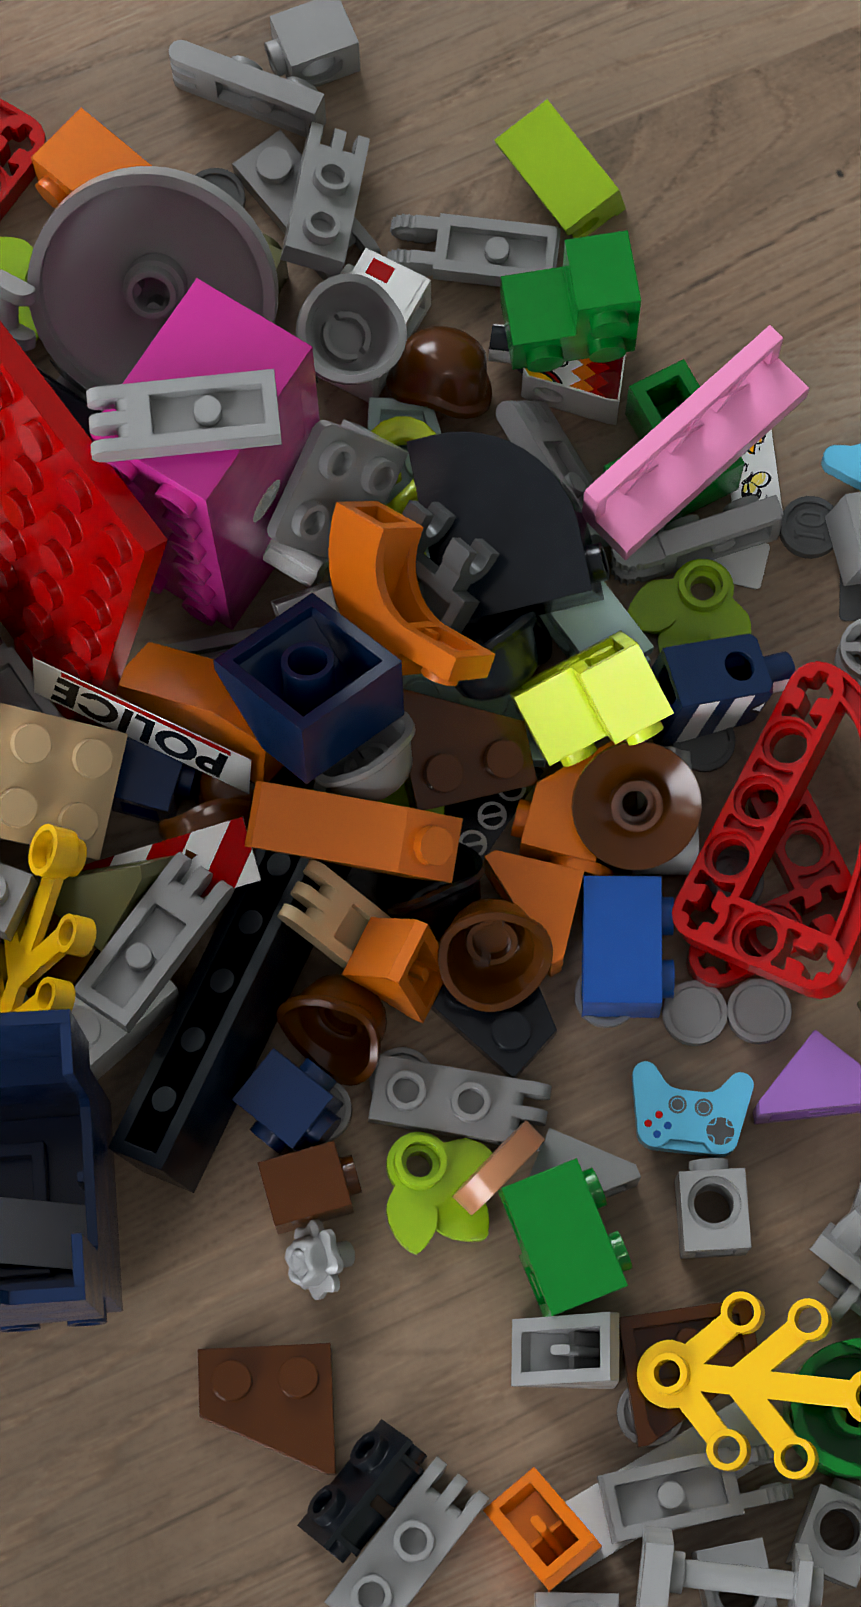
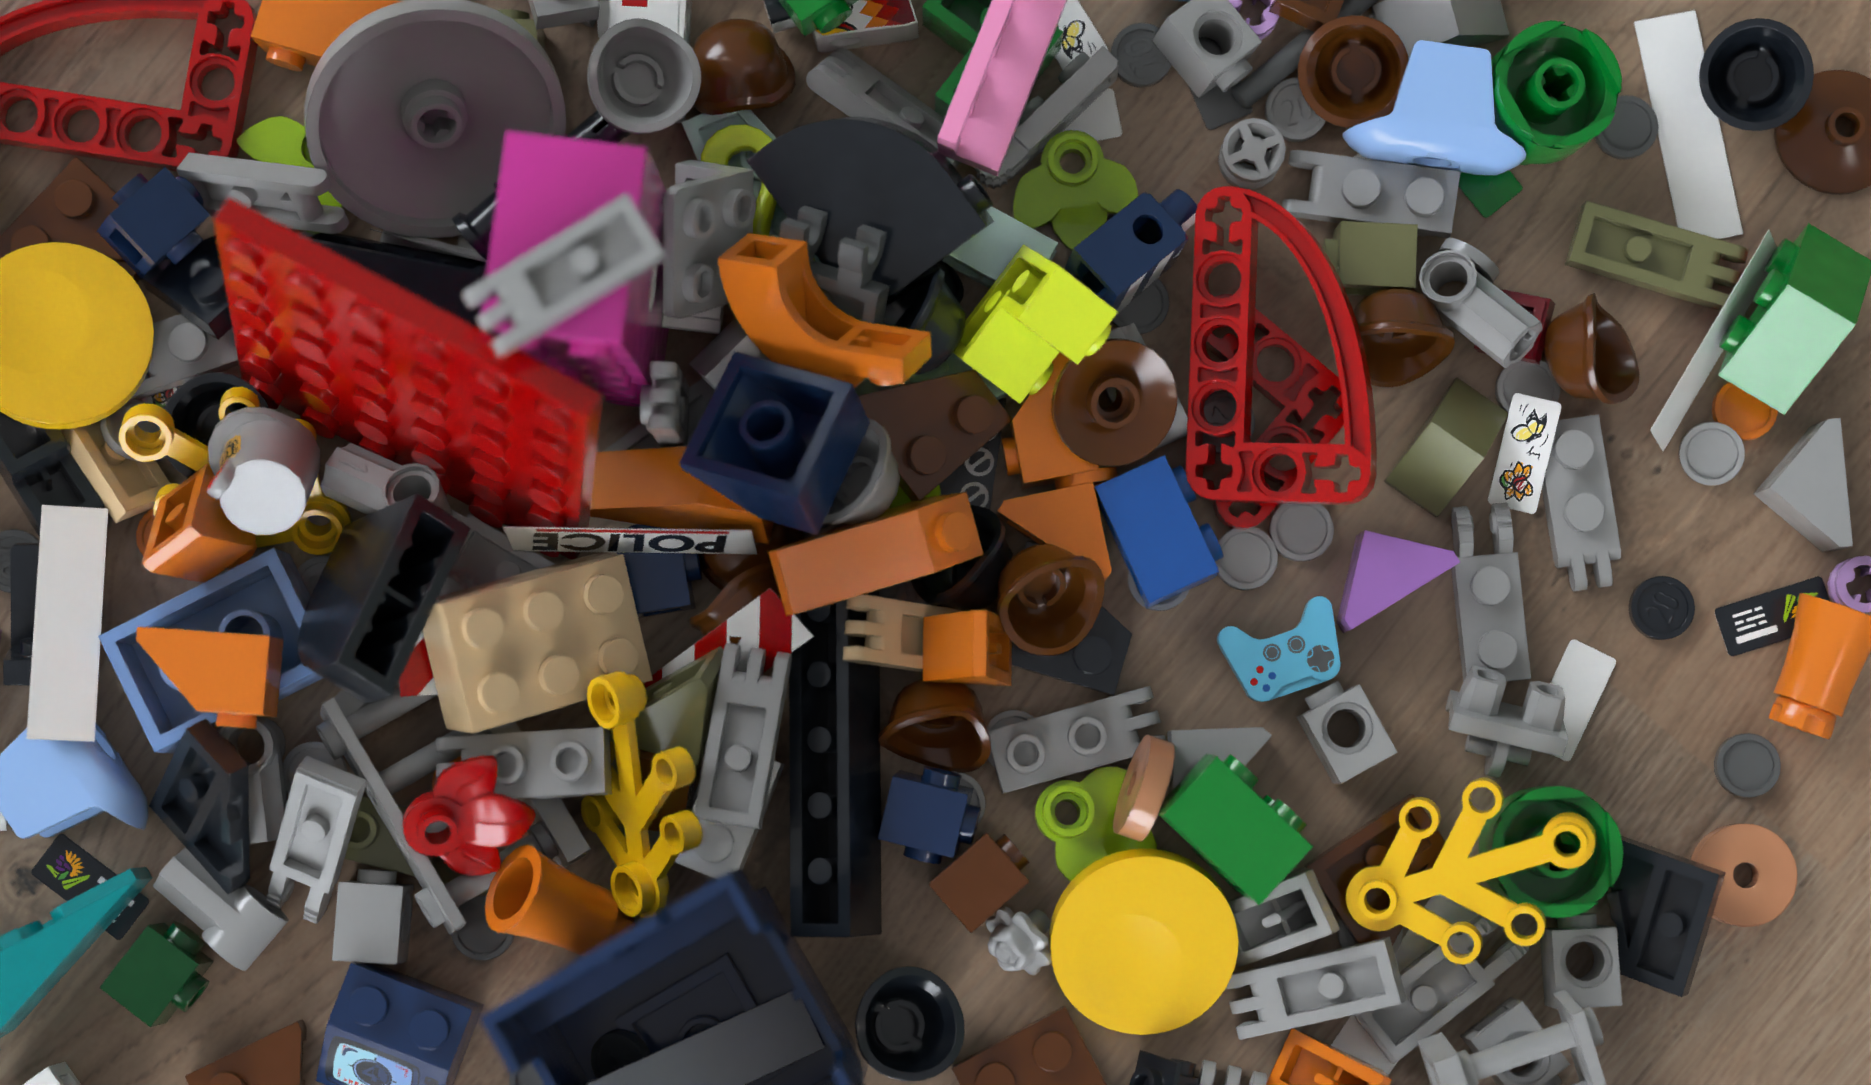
camera: 25 degrees left, 10 degrees up
none -> light grey hinge [640,361,690,448]
none -> black helmet [855,966,965,1082]
none -> yellow piece [1049,848,1238,1035]
none -> light grey hinge [1226,937,1407,1040]

